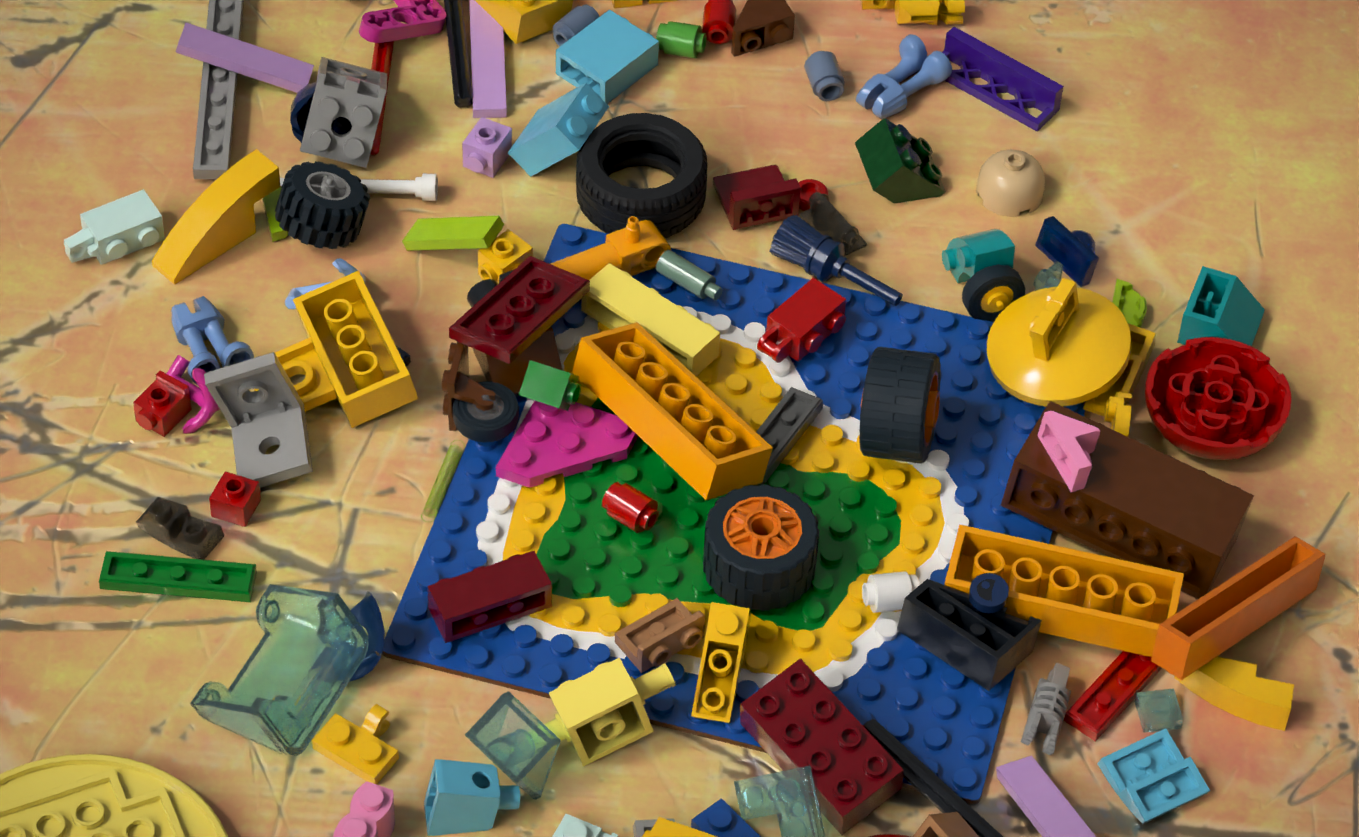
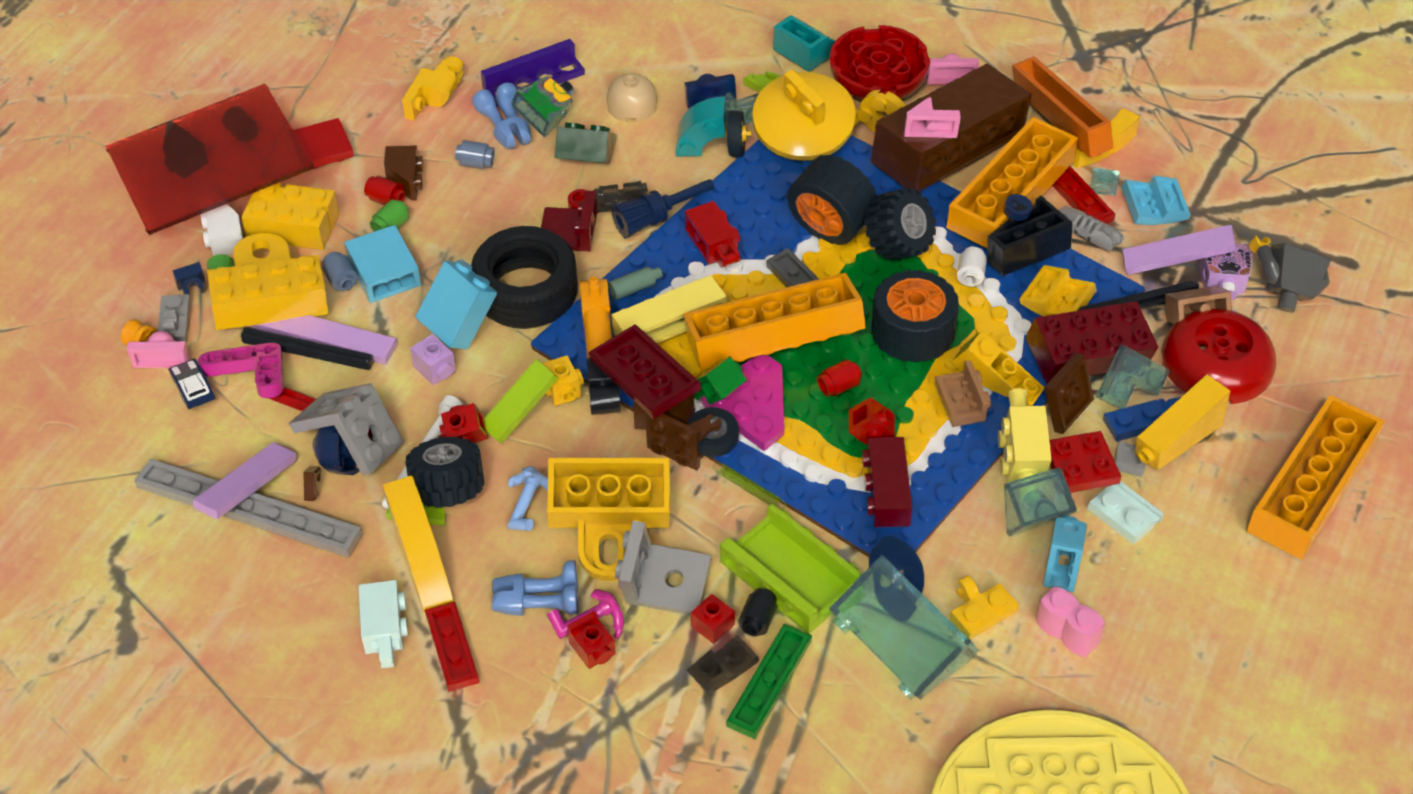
camera: 65 degrees left, 0 degrees up
none -> reddish brown tile [303,466,321,501]
none -> red tile [425,602,479,692]
none -> red brick [439,403,488,443]
none -> torso [511,76,574,138]
none -> lime panel [720,503,861,634]
none -> black brick [738,588,777,637]
none -> red brick [849,397,895,445]
none -> black wheel [864,188,936,261]
none -> bright pink tile [926,53,979,85]
none -> yellow slope [1019,265,1096,316]
none -> reddish brown tile [1044,353,1094,434]
none -> red plate [1049,431,1122,494]

